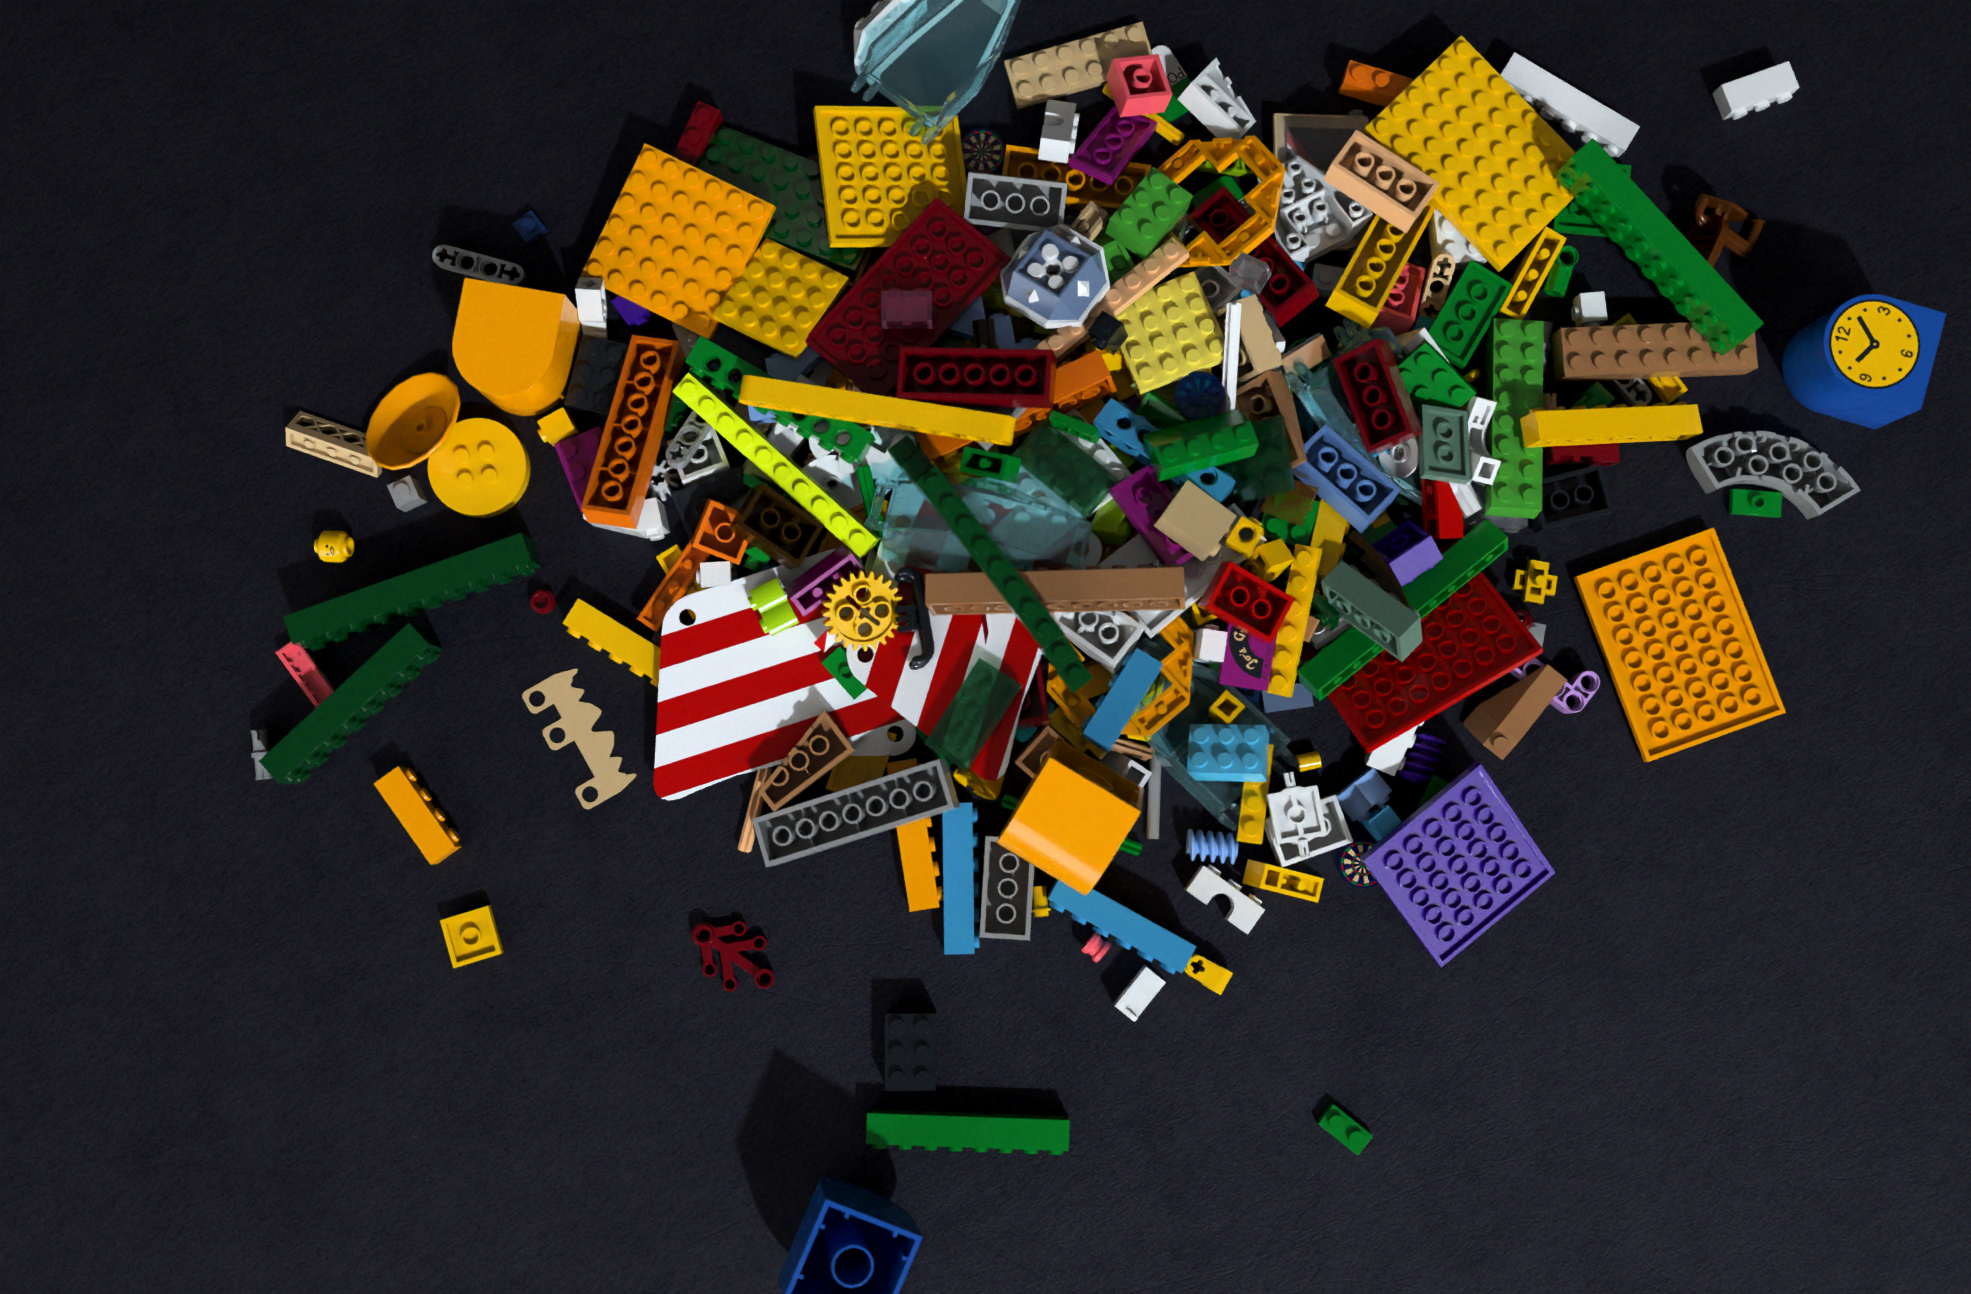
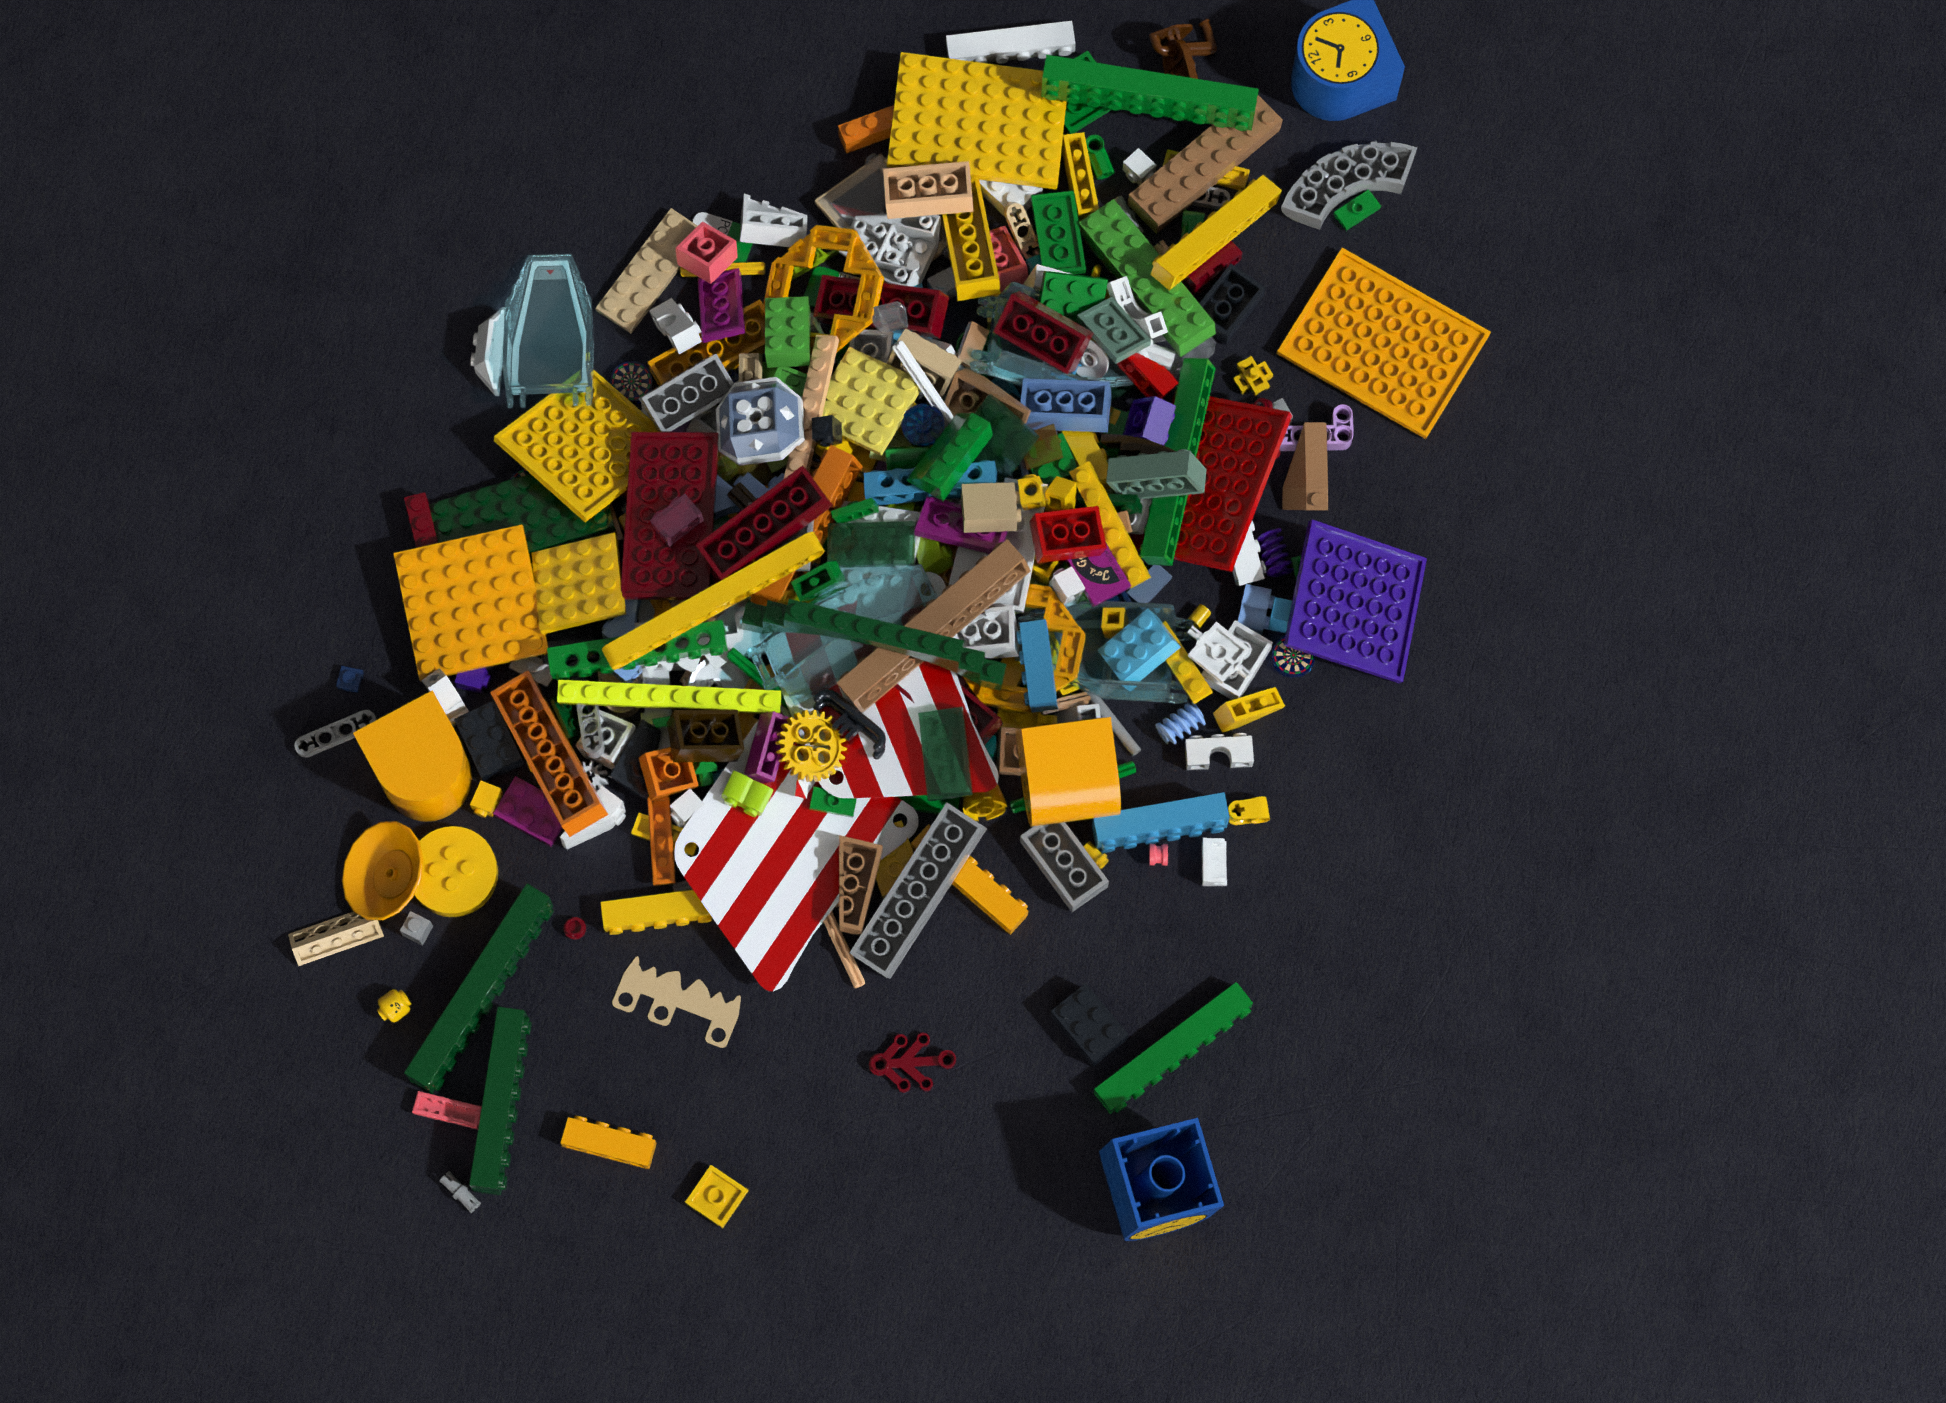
camera: 40 degrees left, 10 degrees down
dark azure brick [942,803,979,955] -> none
green plate [1316,1103,1373,1156] -> none

